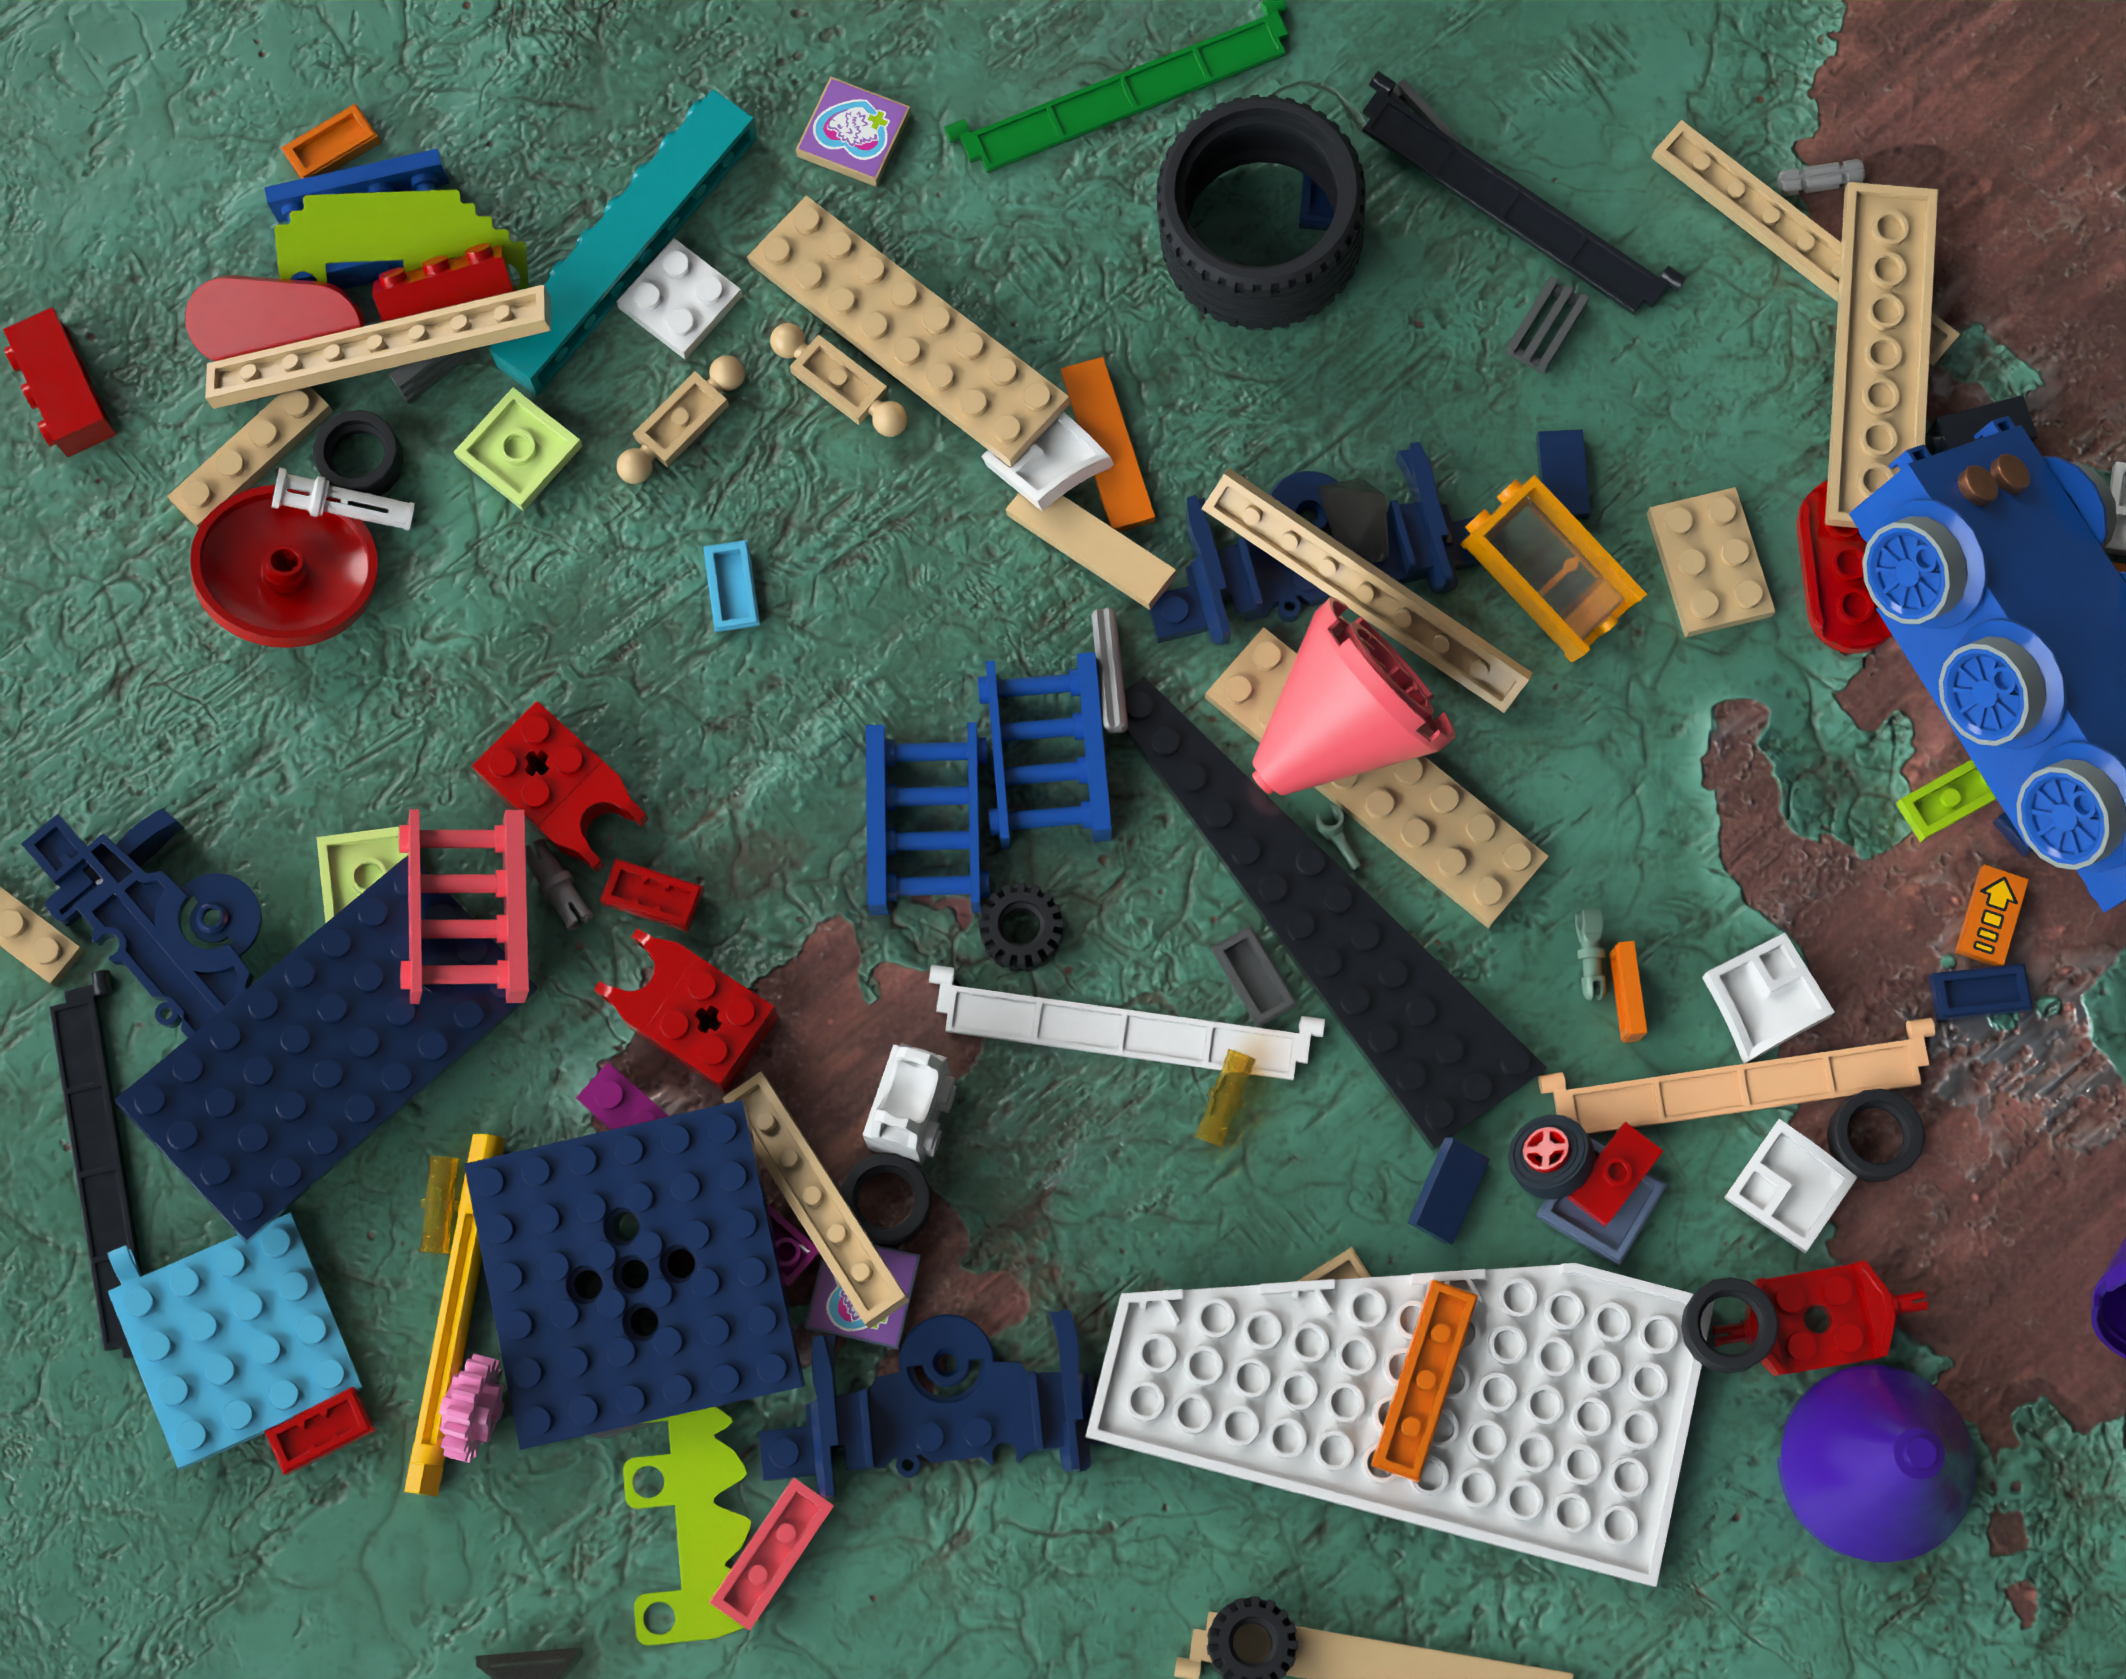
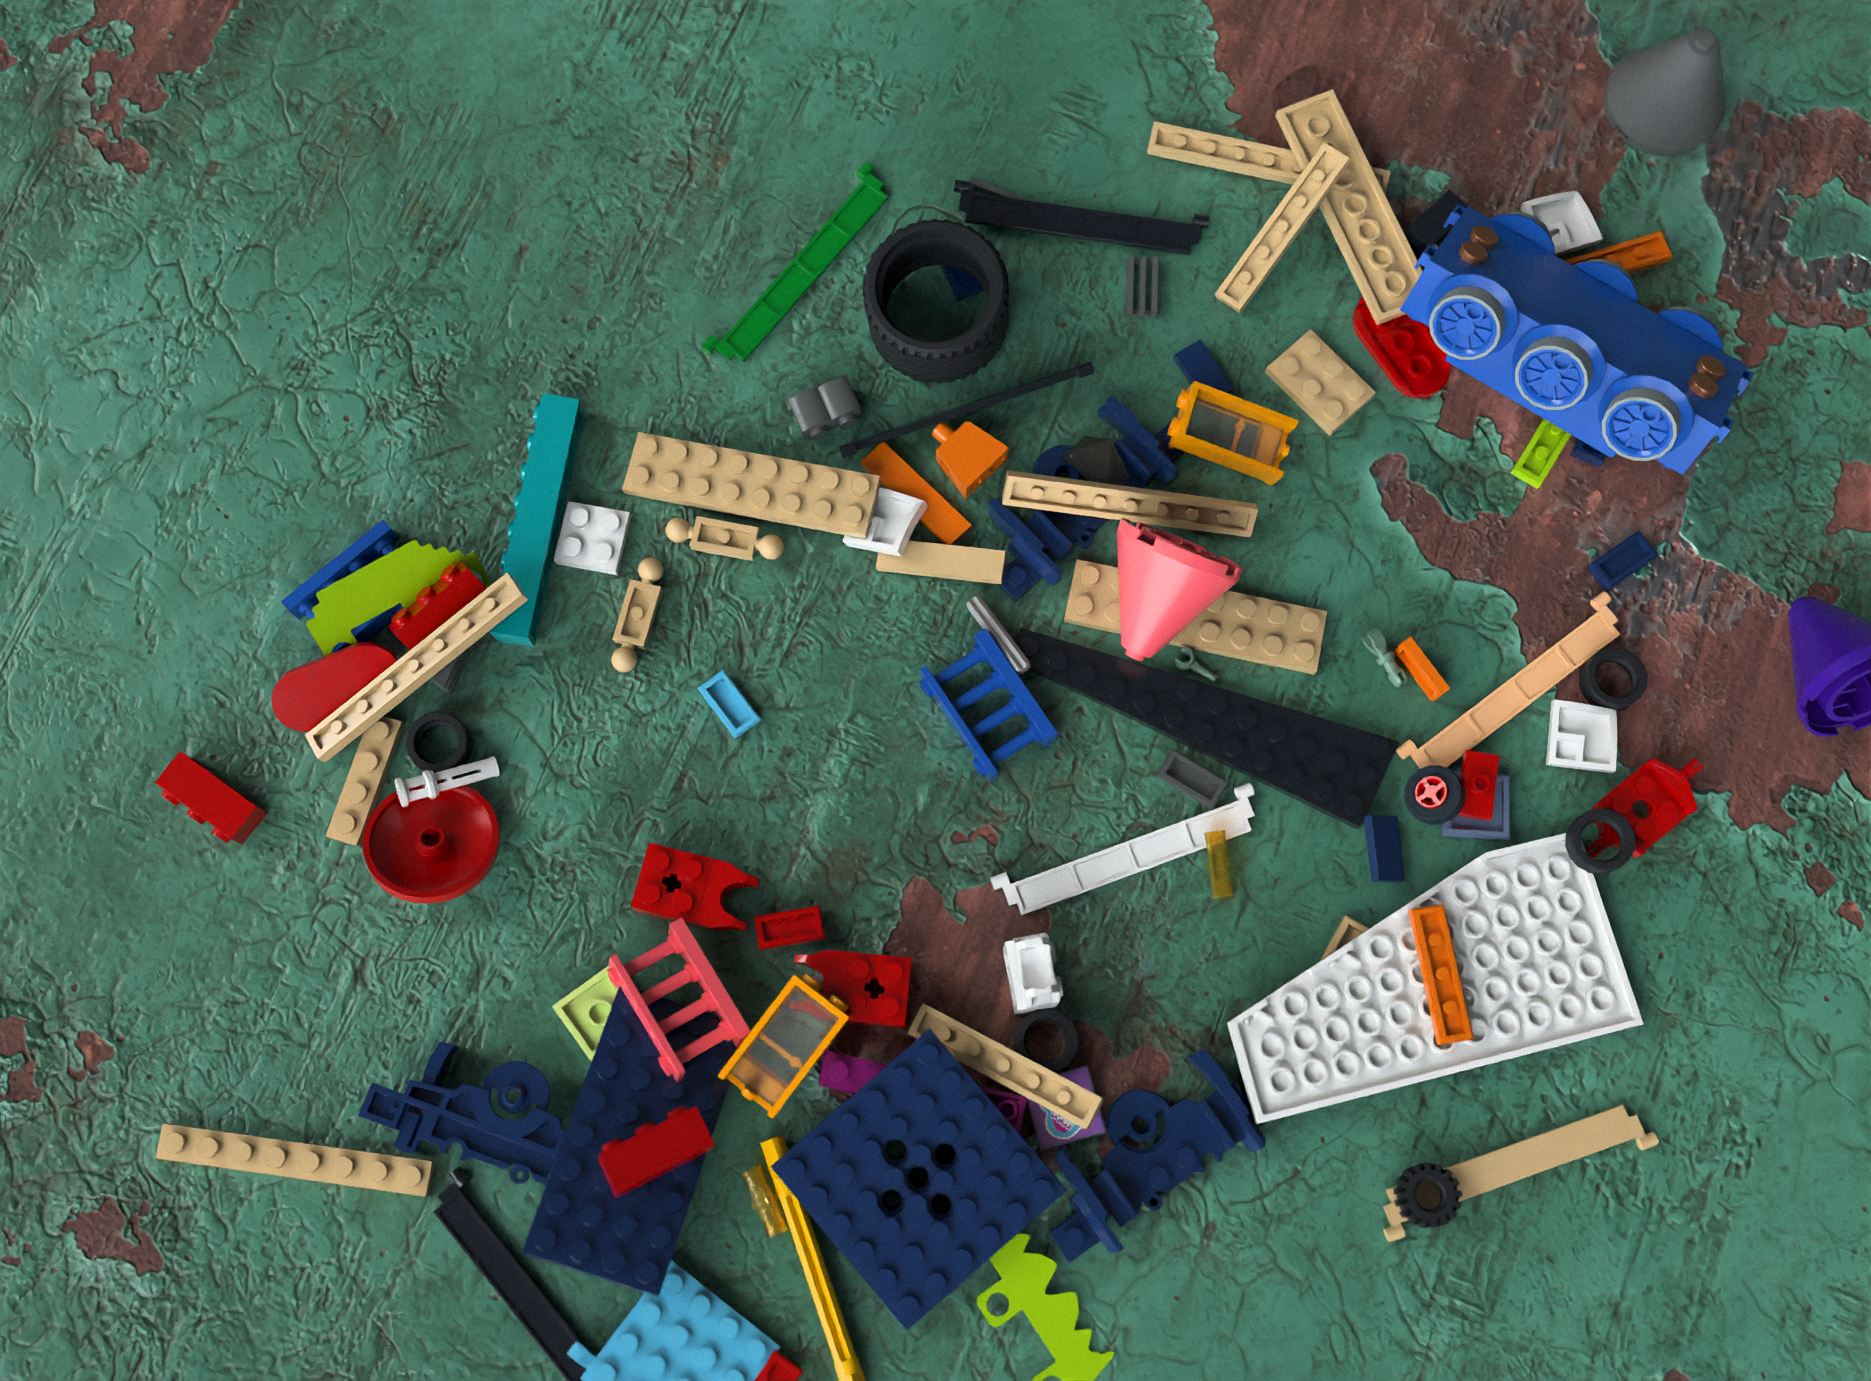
camera: 30 degrees left, 0 degrees up
orange tile [281,103,381,179] -> none
bright pink gear [439,1353,504,1463] -> none
yellowish green plate [454,387,583,511] -> none
light grey pin [525,839,594,931] -> none
coral plate [709,1478,834,1631] -> none
tile [796,76,911,187] -> none
blue fence [866,722,990,915] -> none
black tyre [979,883,1063,972] -> none
white plate [1702,933,1835,1064] -> none
light grey axle [1777,159,1865,197] -> none
dark purple cone [1778,1365,1976,1563] -> none
orange tile [1955,864,2029,967] -> none
none -> red brick [598,1105,714,1198]
none -> clear door [718,973,851,1119]
none -> dark grey brick [789,376,862,440]
none -> black piece [839,362,1094,458]
none -> orange torso [932,421,1009,499]
none -> tan plate [1215,142,1350,314]

